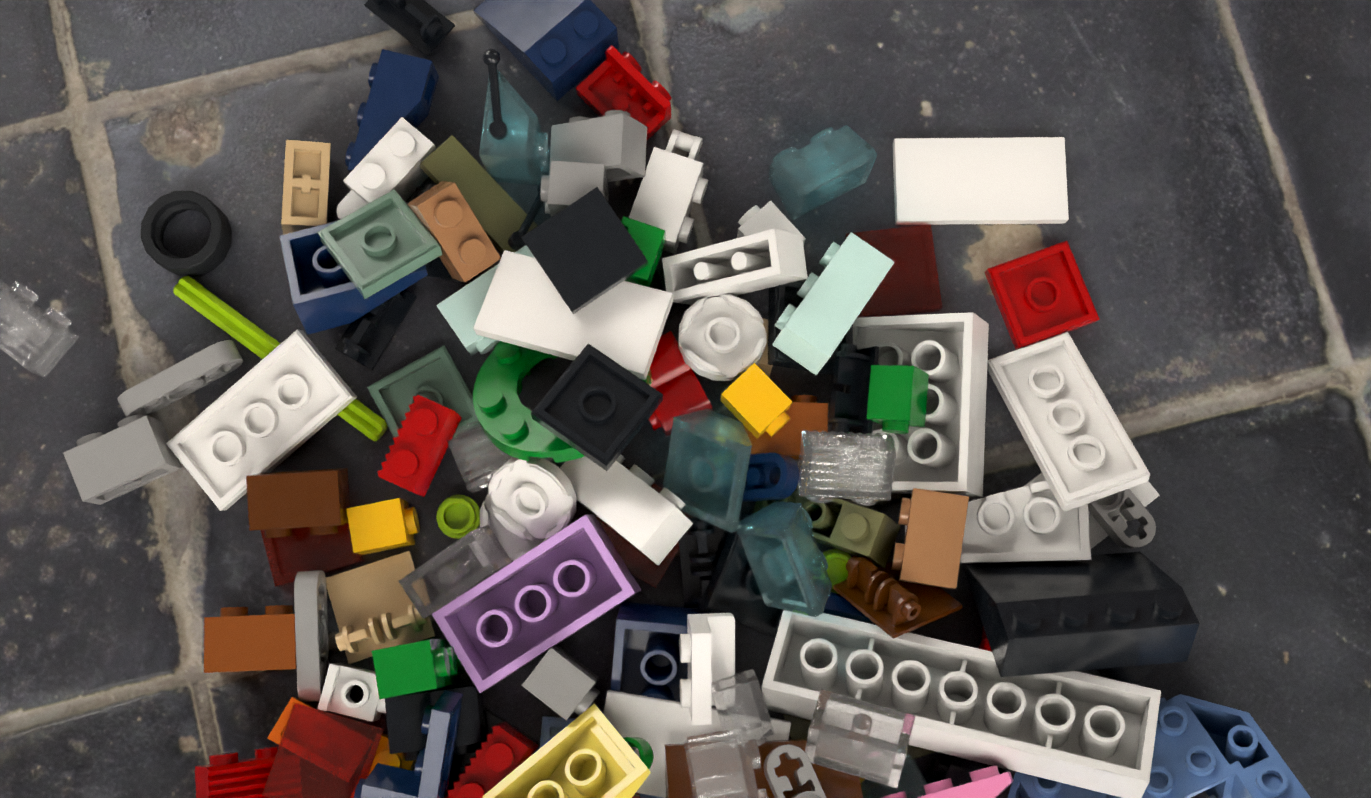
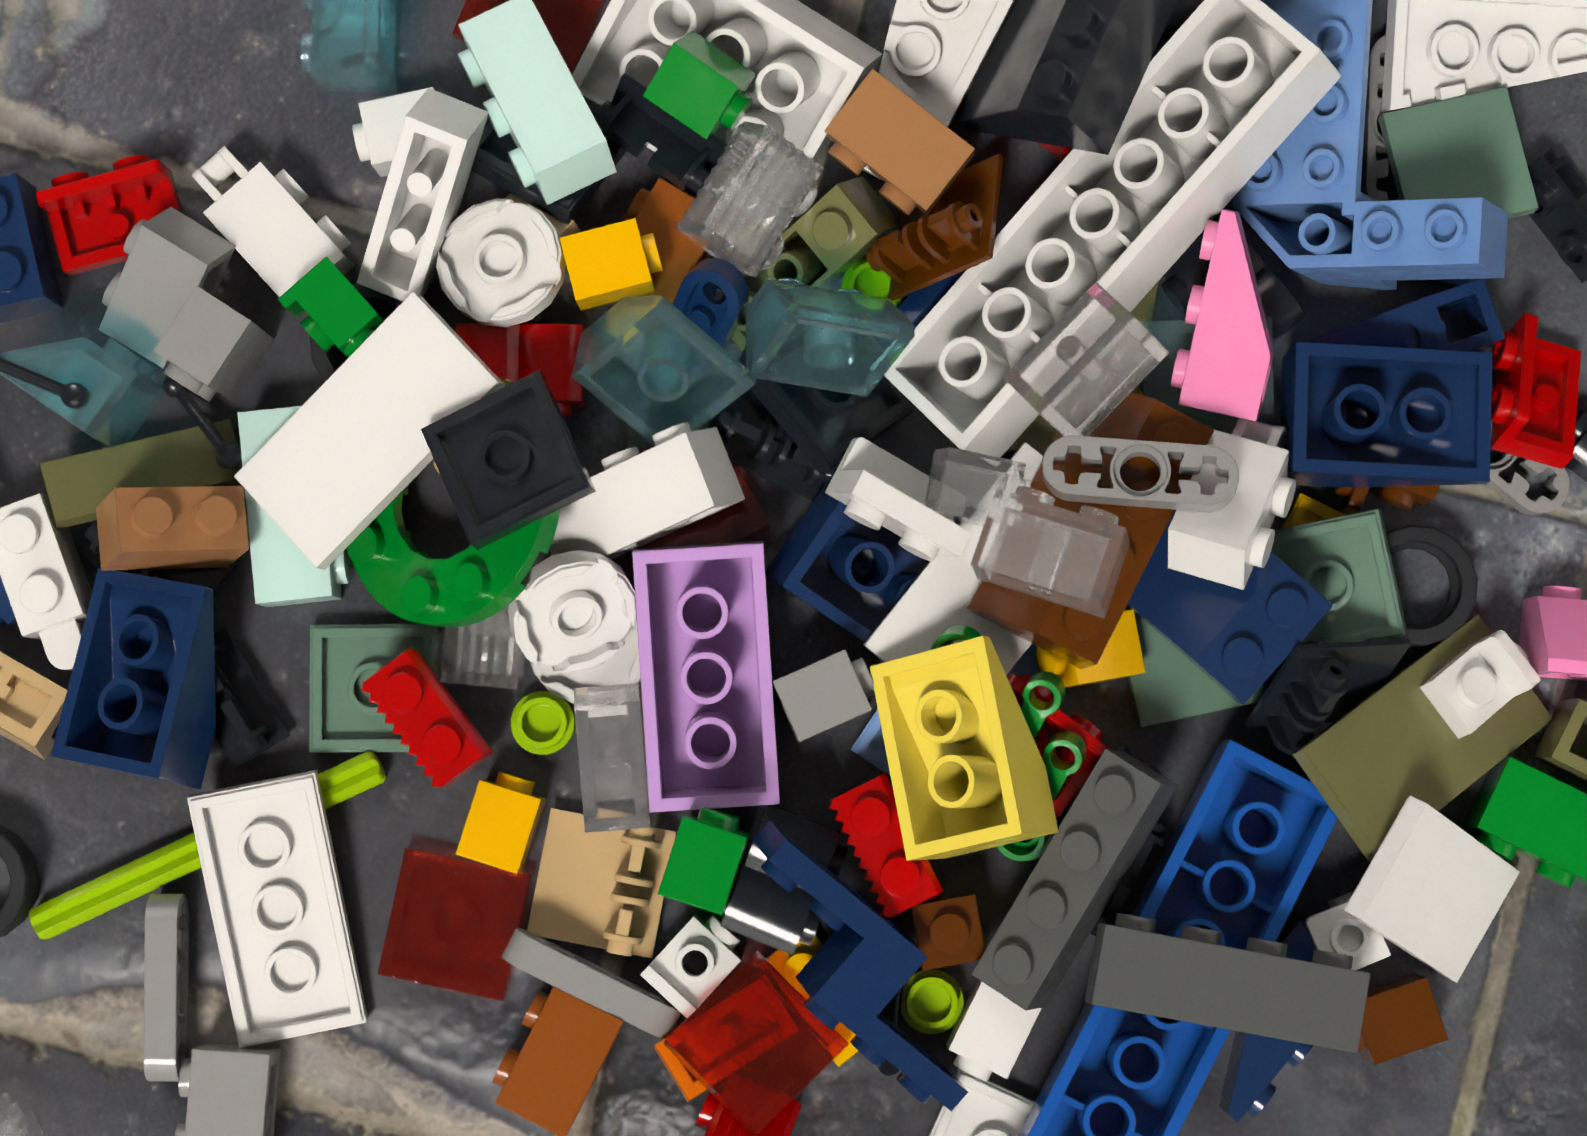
camera: 55 degrees left, 5 degrees up
reddish brown brick [246,468,350,538] -> none
sand green tile [317,189,443,299] -> none
black tile [522,187,648,314] -> none

